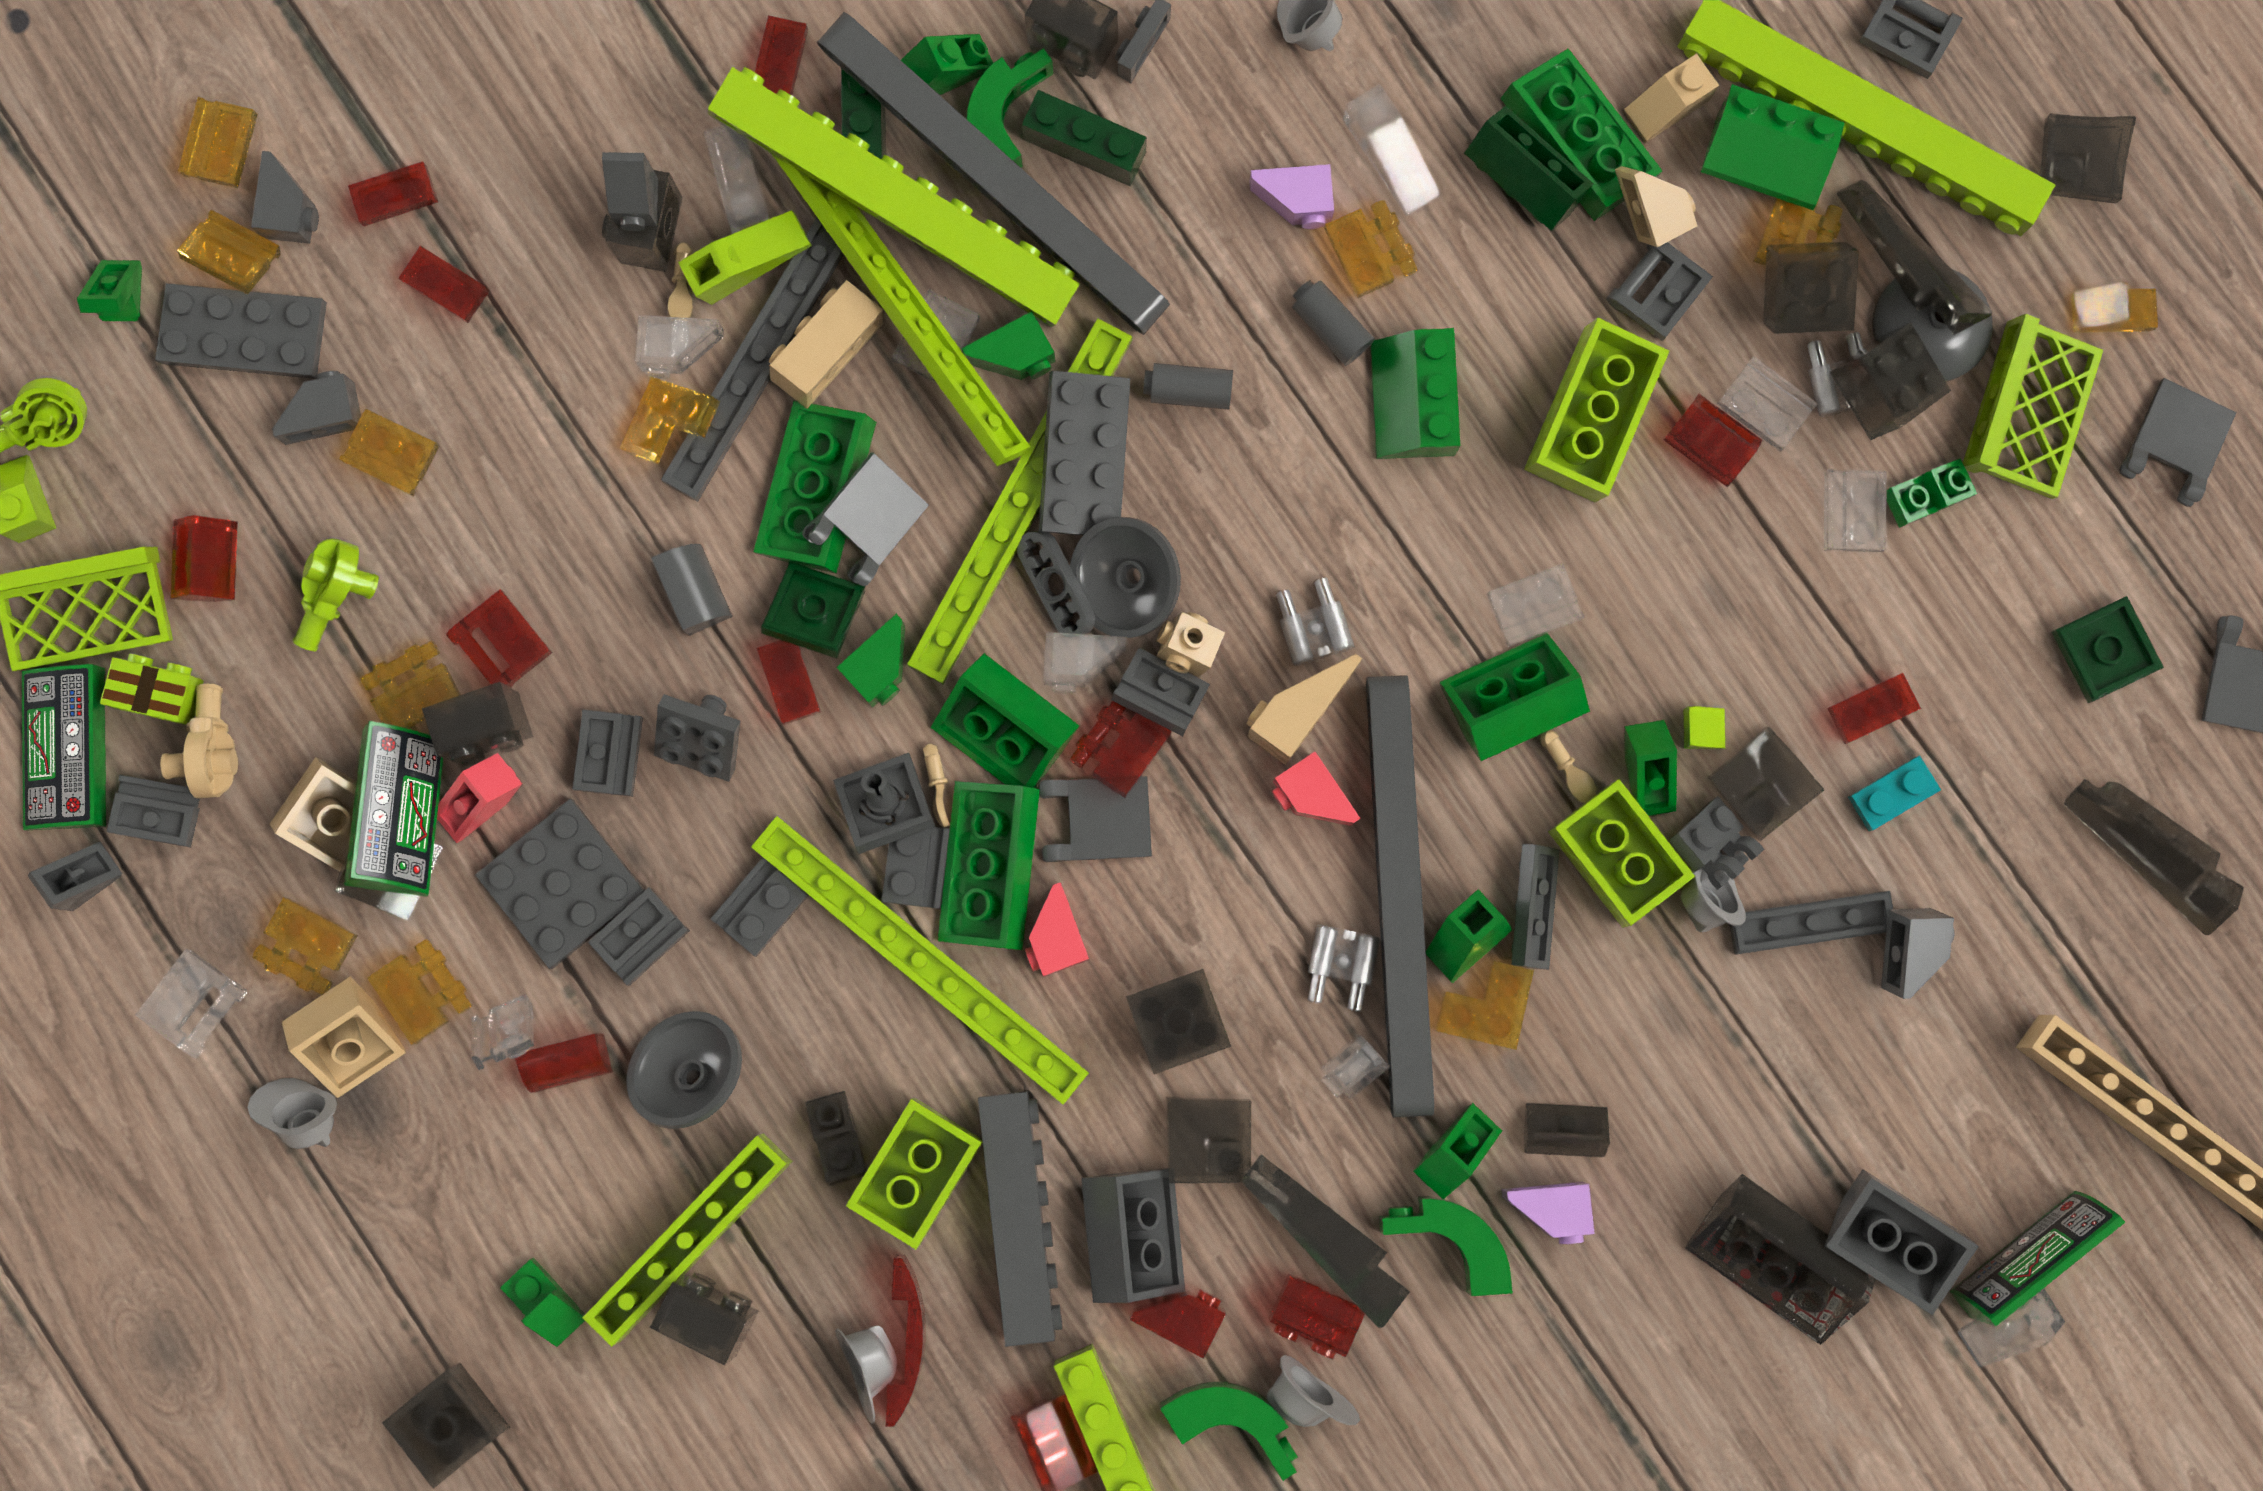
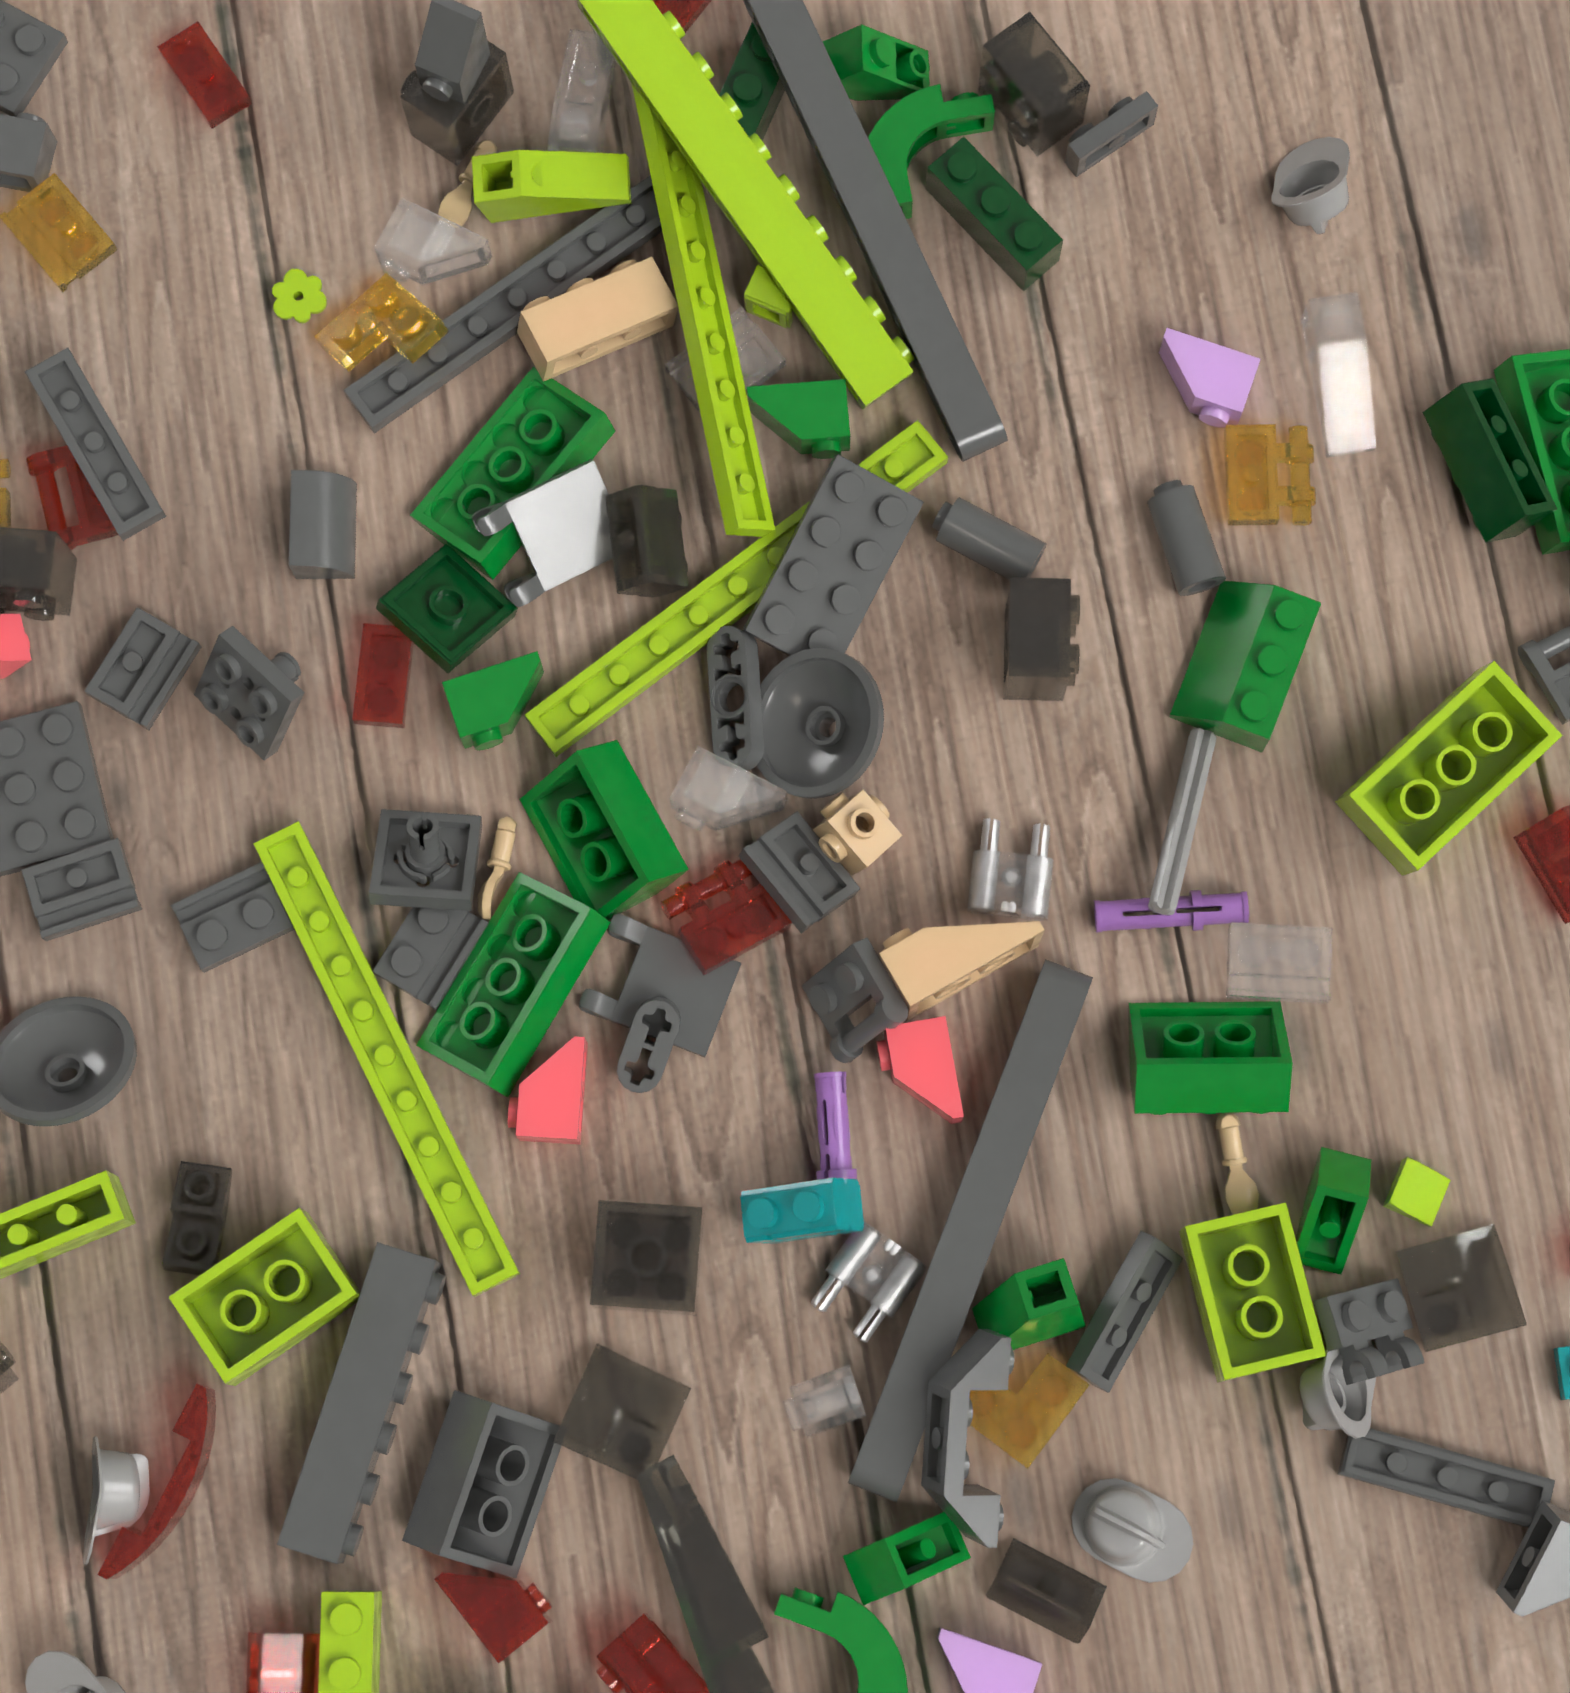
camera: 25 degrees right, 5 degrees down
none -> dark grey plate [25,348,166,541]
none -> lime plant [272,269,327,324]
none -> clear smoke brick [605,485,689,598]
none -> dark grey beam [617,997,681,1093]
none -> teal brick [740,1177,864,1244]
none -> lime slope [744,264,793,329]
none -> dark grey plate [802,938,908,1063]
none -> medium lavender pin [814,1071,857,1180]
none -> slope [921,1329,1014,1548]
none -> clear smoke brick [1003,577,1080,701]
none -> light grey piece [1072,1478,1193,1583]
none -> medium lavender pin [1094,890,1249,932]
none -> light grey axle [1148,728,1217,916]

